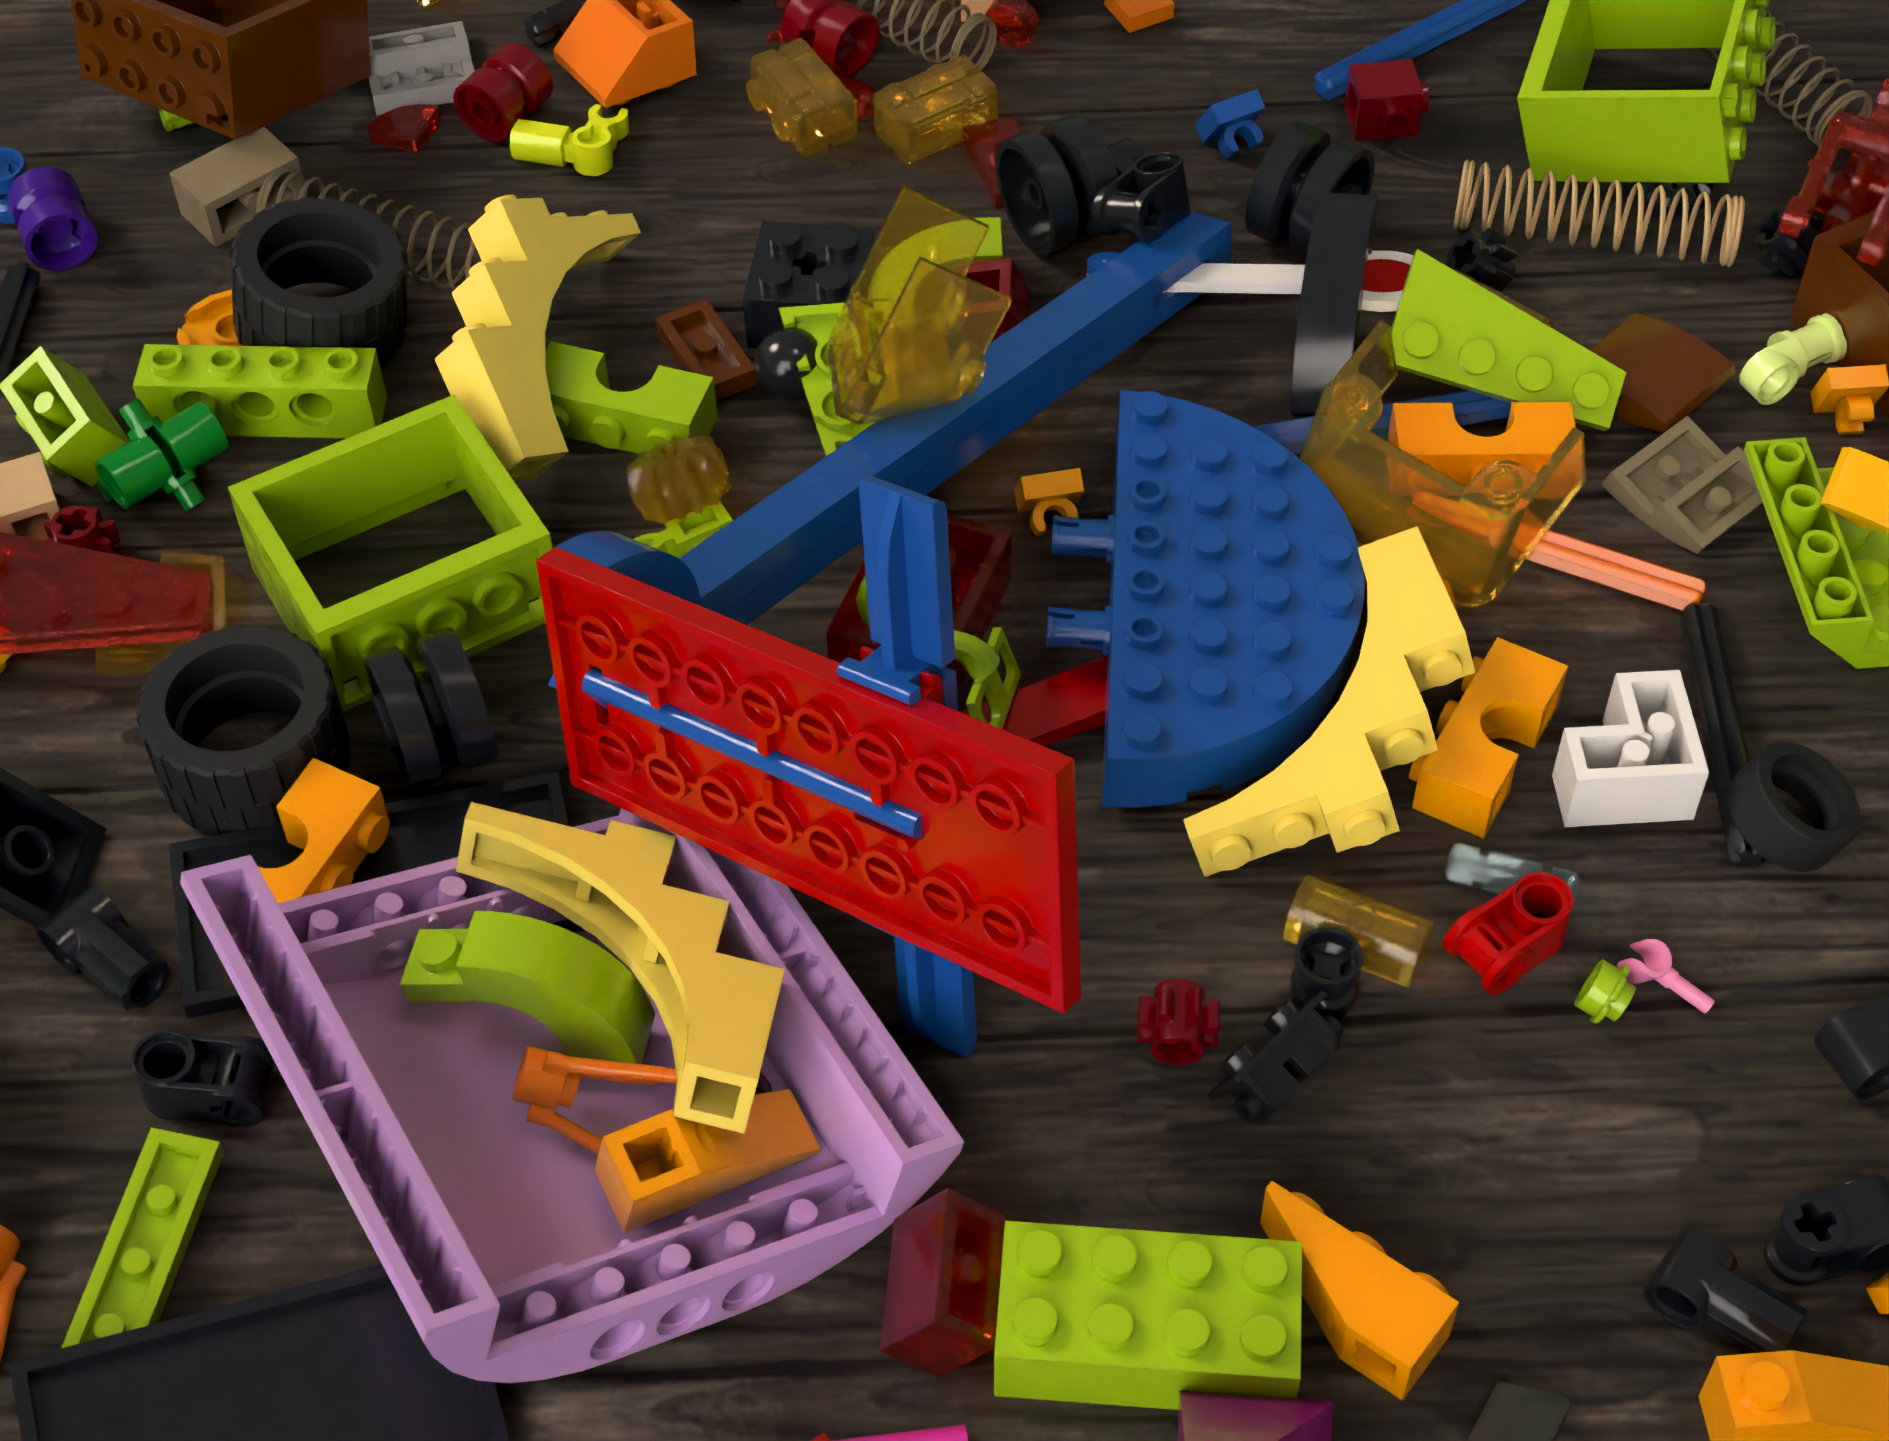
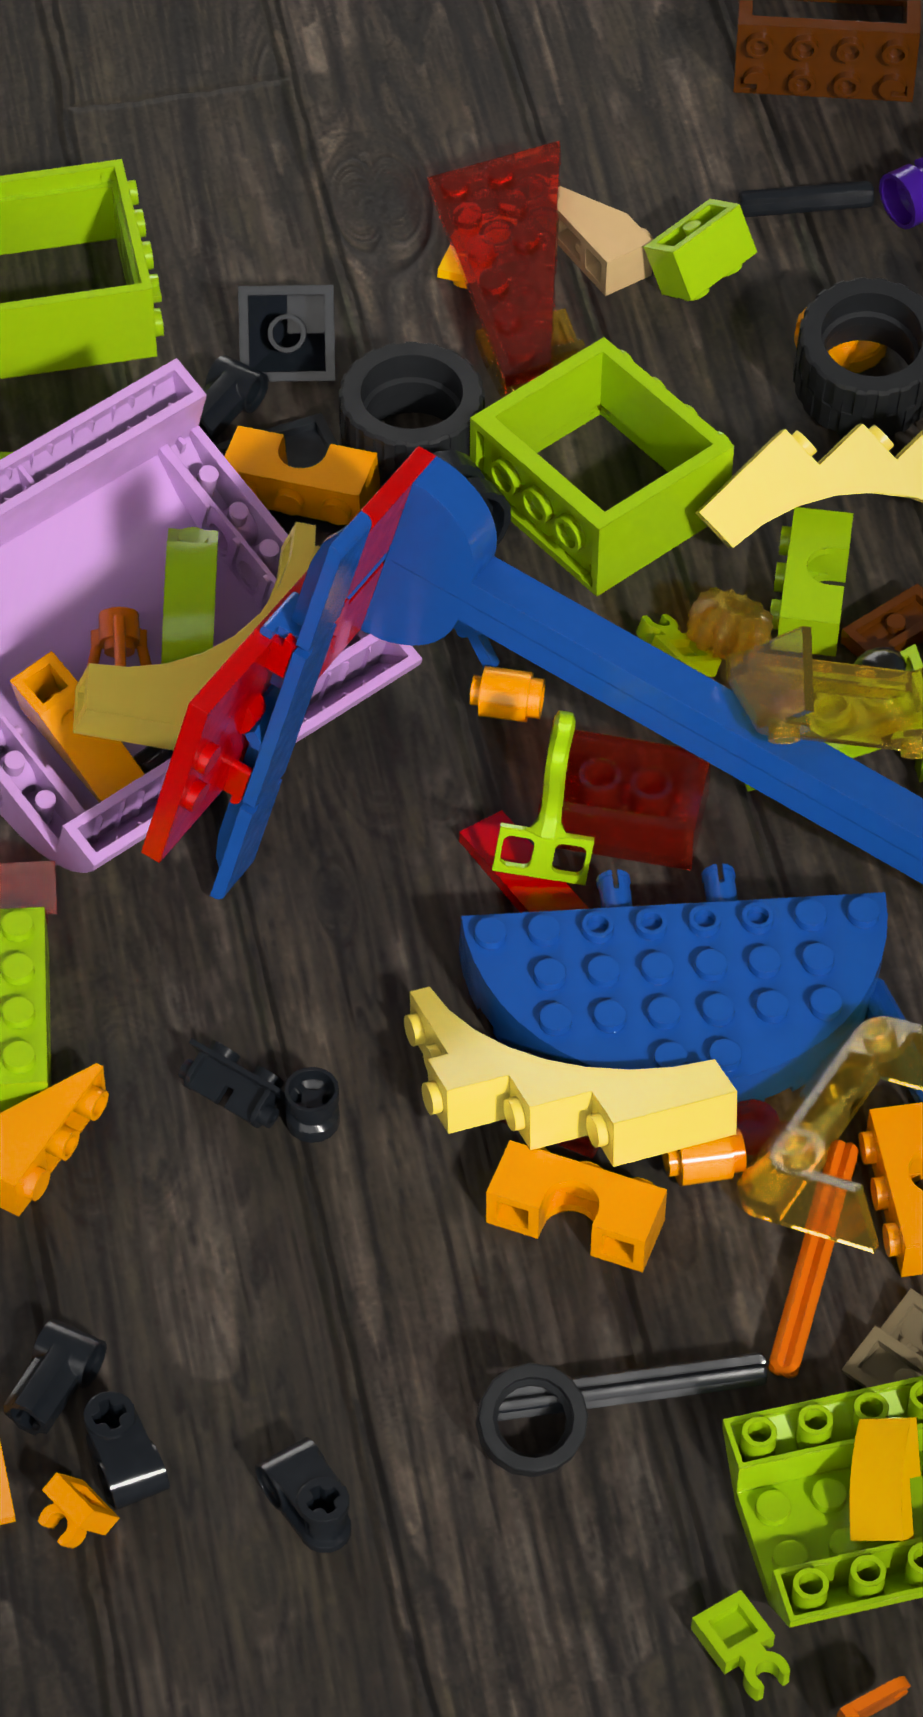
camera: 80 degrees right, 0 degrees up
dark red gear [39,505,121,579] -> none
green pin [95,398,229,512] -> none
lime brick [133,344,387,438] -> none
light orange tile [1014,468,1084,536] -> none
dark red gear [1136,978,1220,1065] -> none
clear yellow brick [1283,874,1435,988] -> none
red piece [1442,872,1574,996] -> none
clear light blue axle [1446,843,1579,899] -> none
white brick [1552,670,1709,827] -> none
lime plate [1574,959,1636,1024] -> none
bright pink hand [1617,939,1715,1014] -> none

